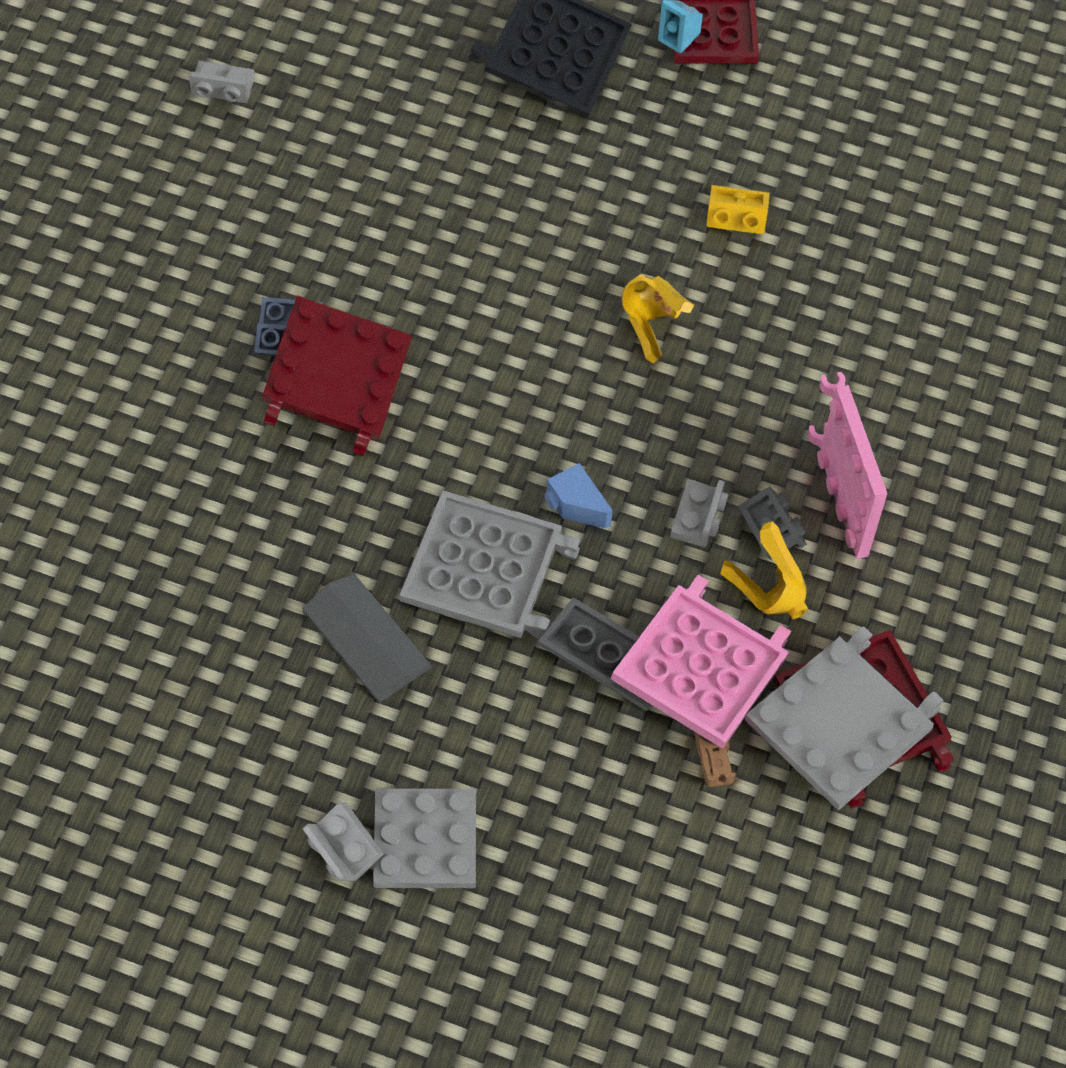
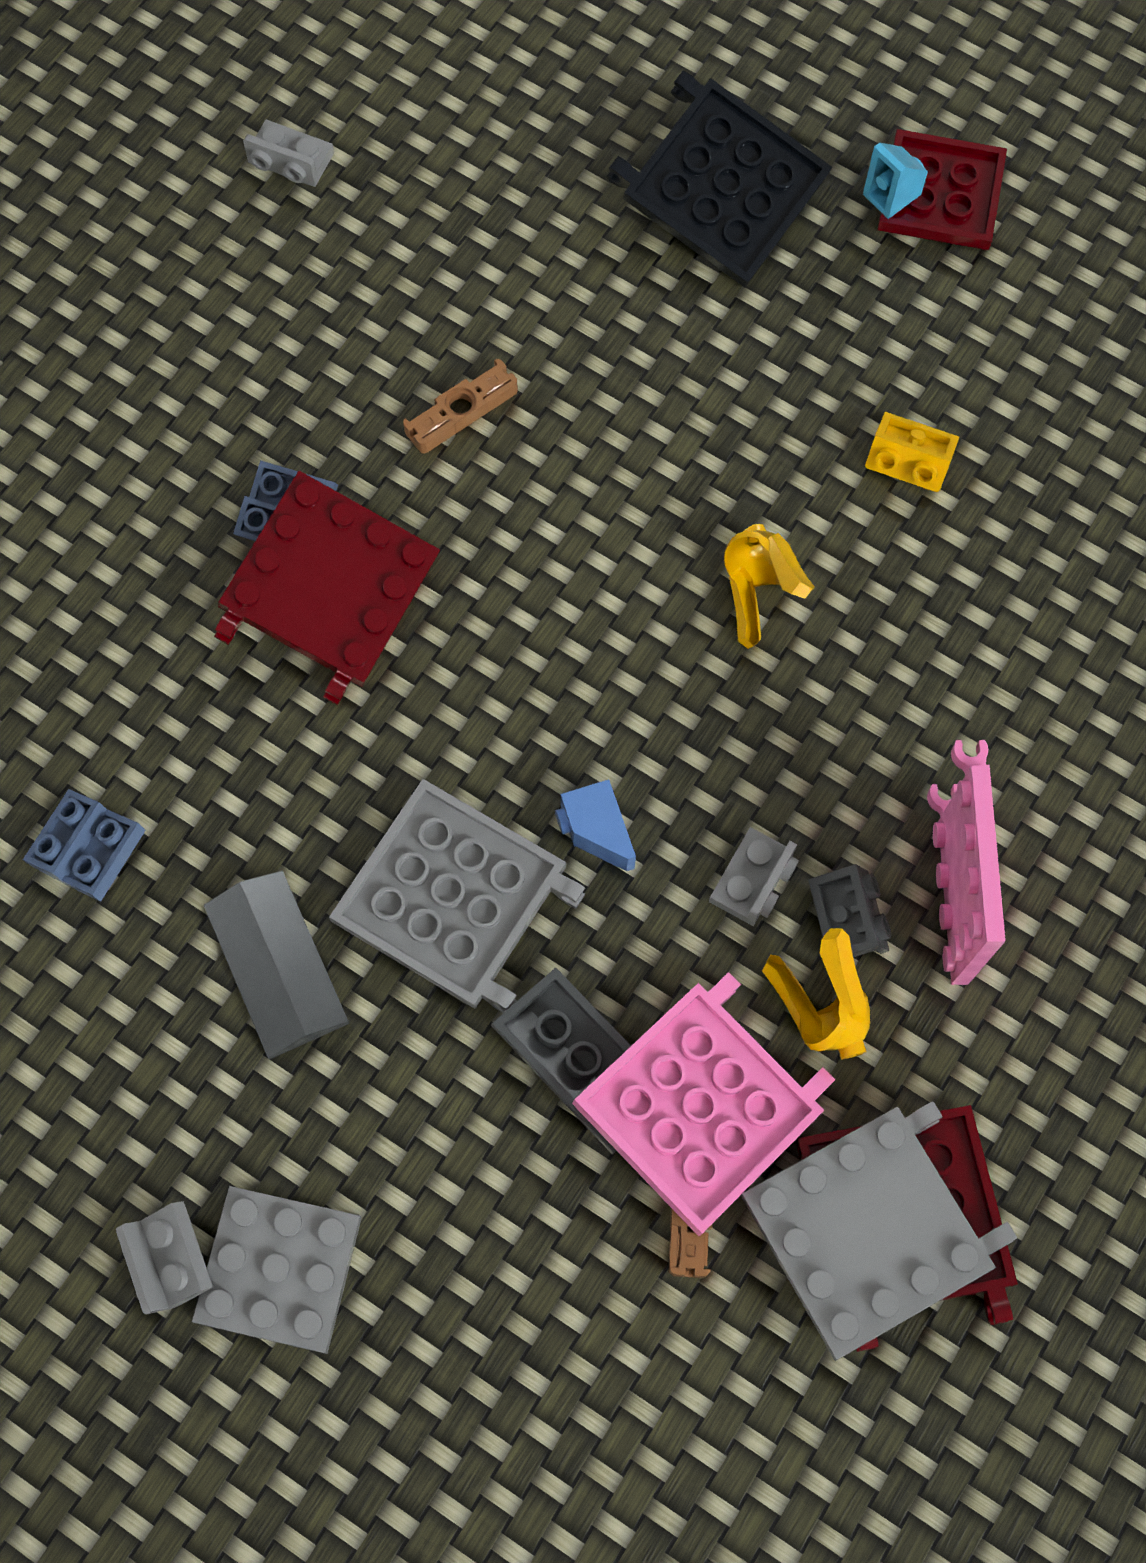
camera: 15 degrees right, 10 degrees up
none -> sand blue slope [23,789,146,902]
none -> medium nougat piece [403,359,518,453]

